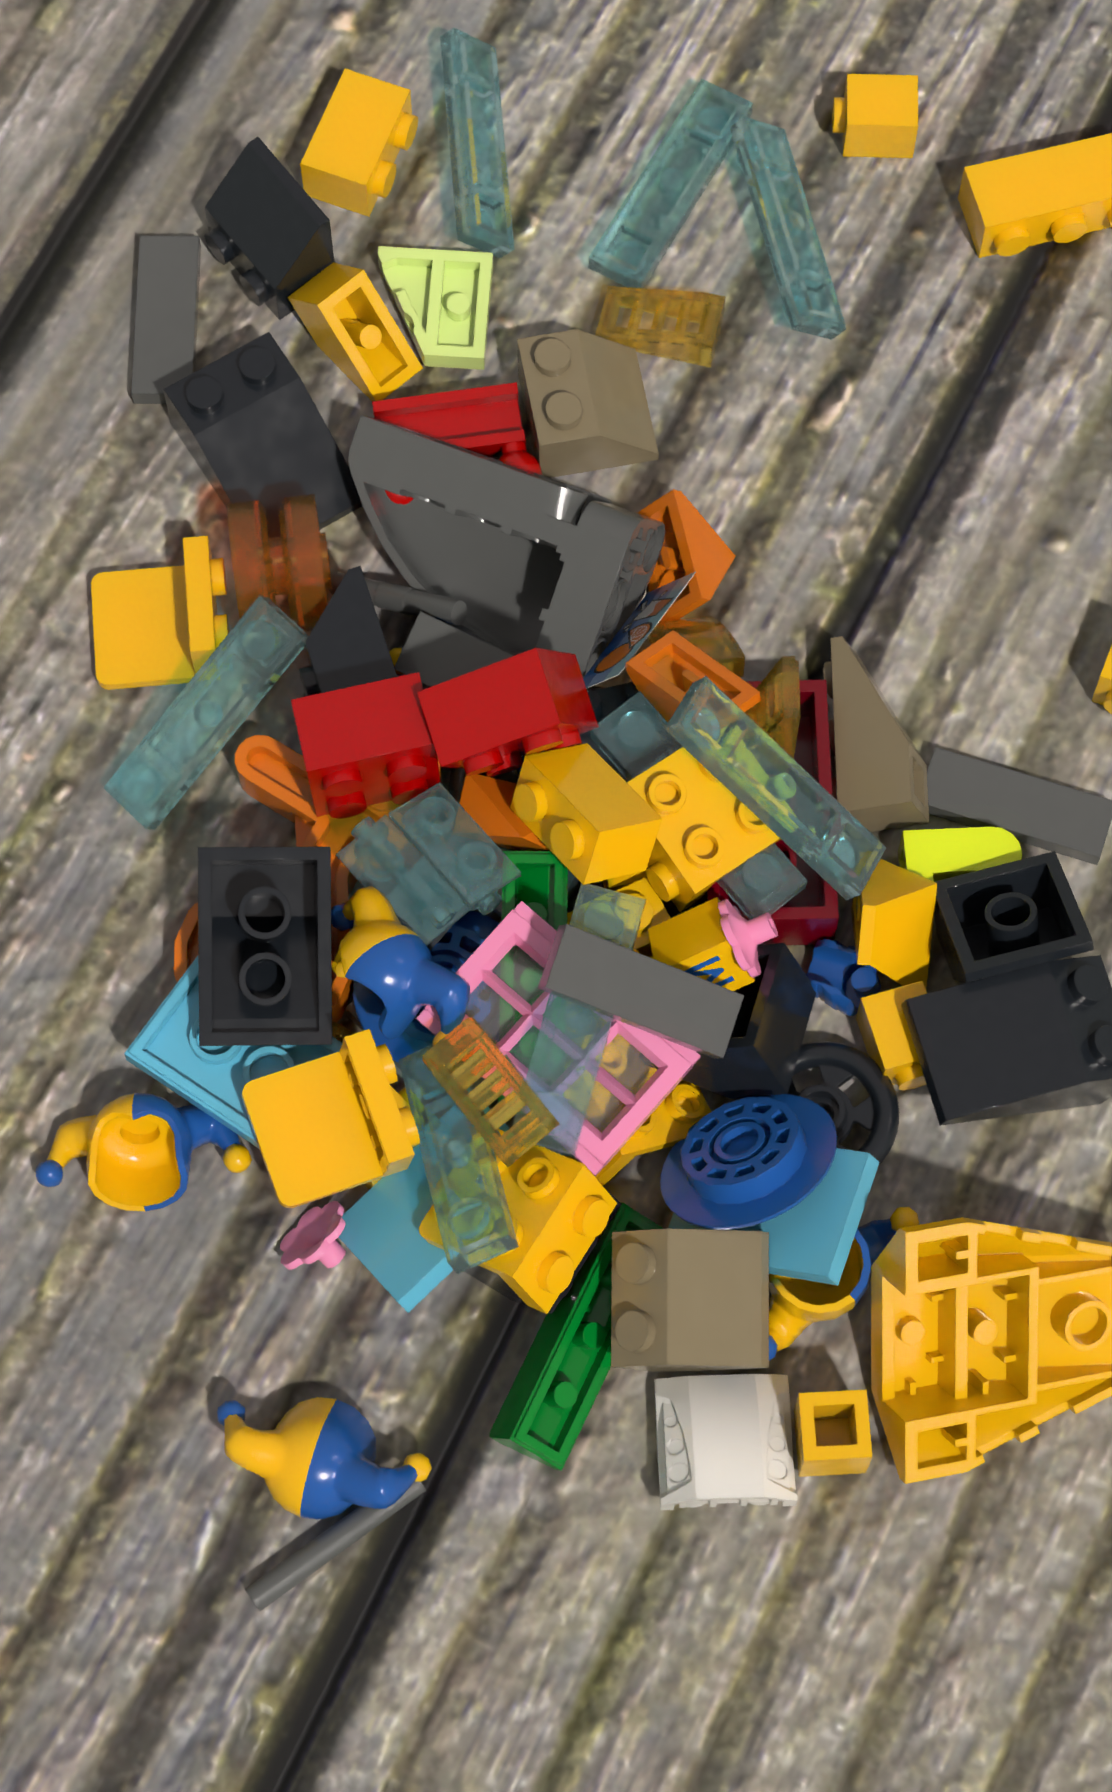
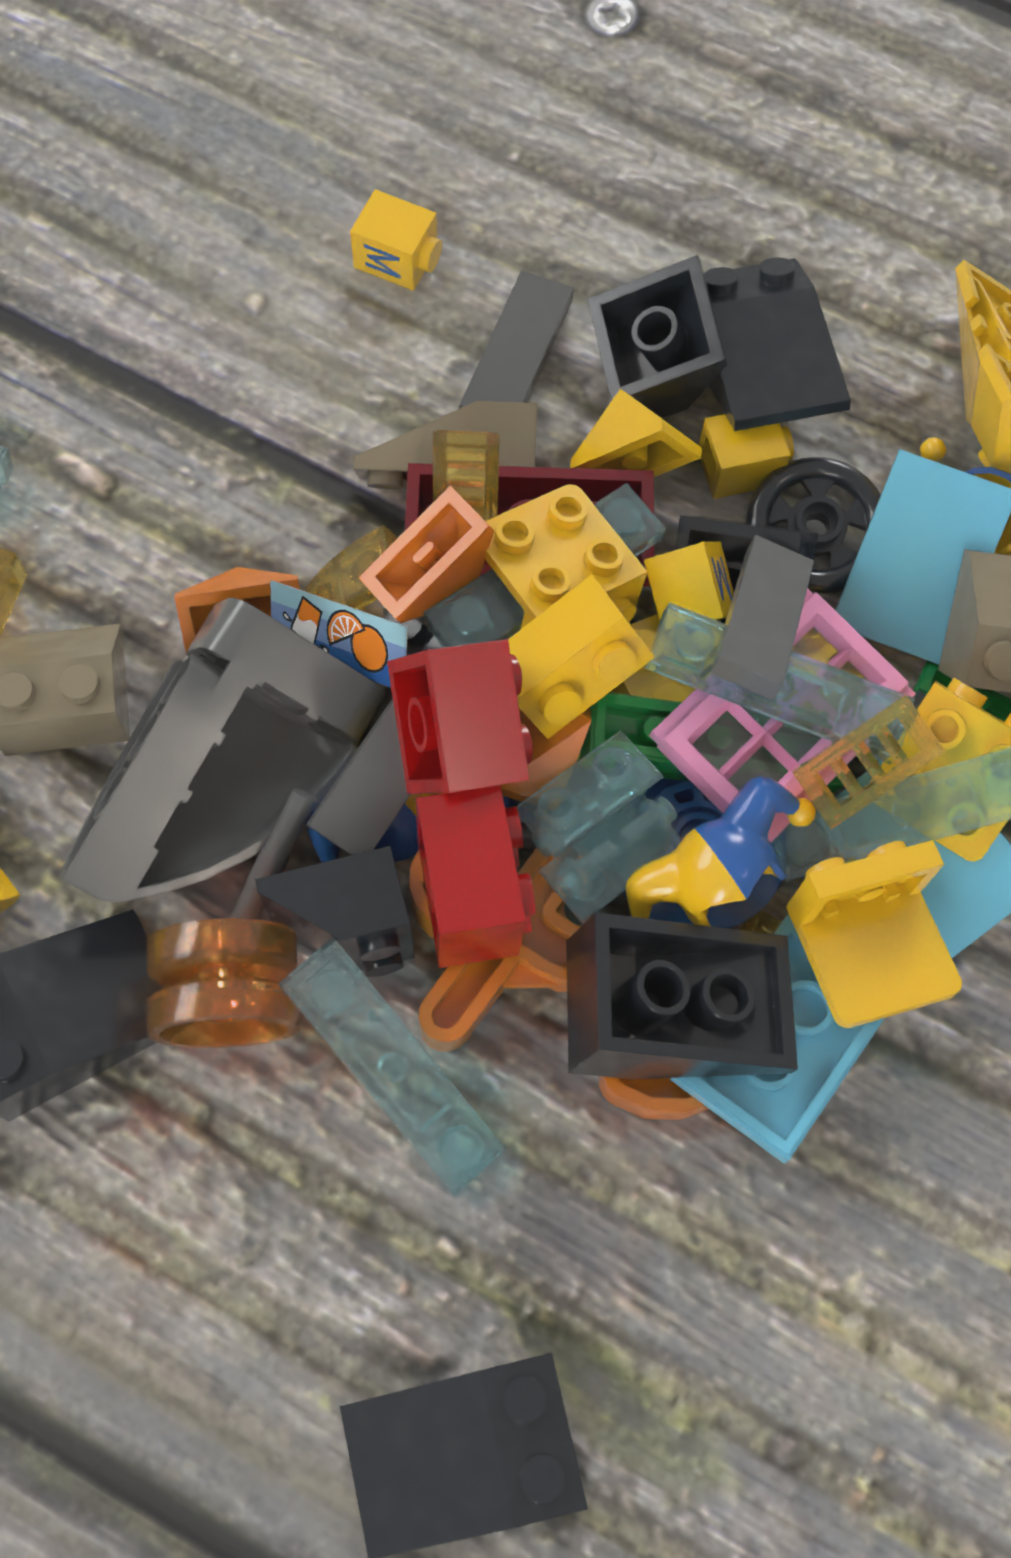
camera: 90 degrees left, 0 degrees up
yellow piece [35,1093,252,1211] -> none
yellow bracket [91,536,231,690] -> none
bright pink plant [280,1201,346,1270] -> none
red gear [372,382,542,505] -> none
blue wheel [660,1094,837,1230] -> none
clear light blue plate [665,676,886,900] -> none
bright pink plant [718,899,778,978] -> none
blue arm [806,939,881,1016] -> none
neon yellow leg [898,827,1022,882] -> none

